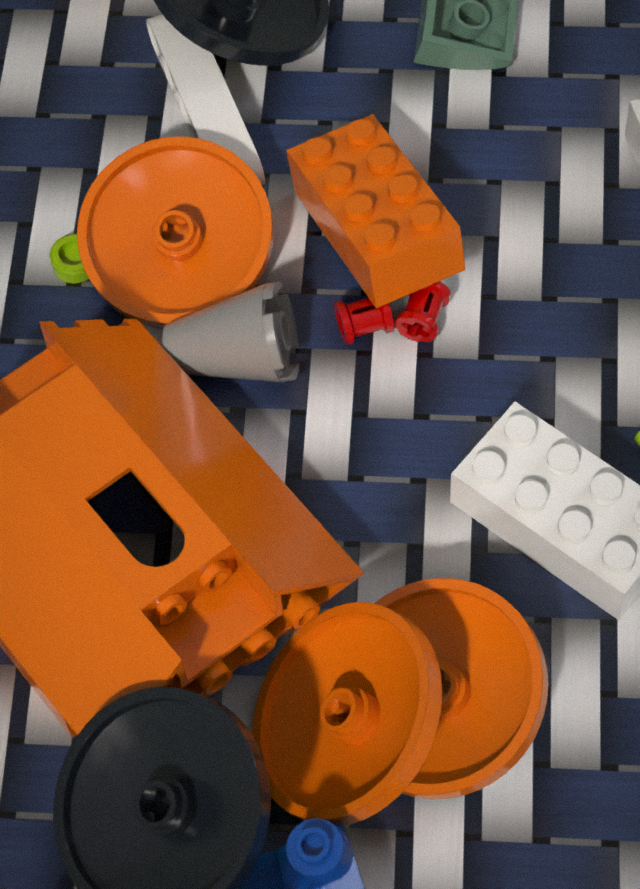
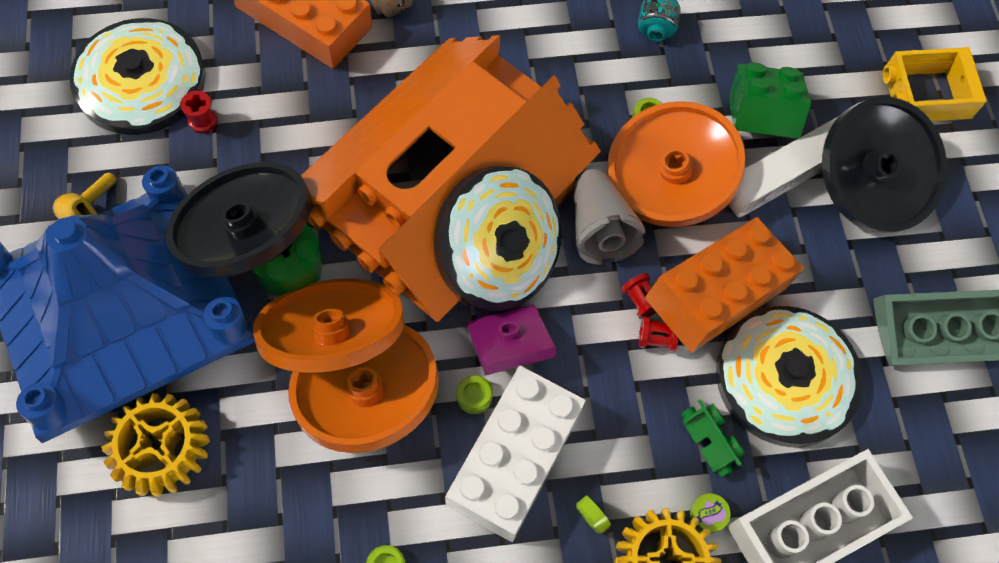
camera: 70 degrees right, 5 degrees up
none -> dish [434,166,562,311]
none -> lime tile [456,375,493,414]
none -> magenta plate [466,304,556,376]
none -> green hinge [681,399,746,478]
none -> dish [716,306,863,447]
none -> green brick [729,62,811,139]

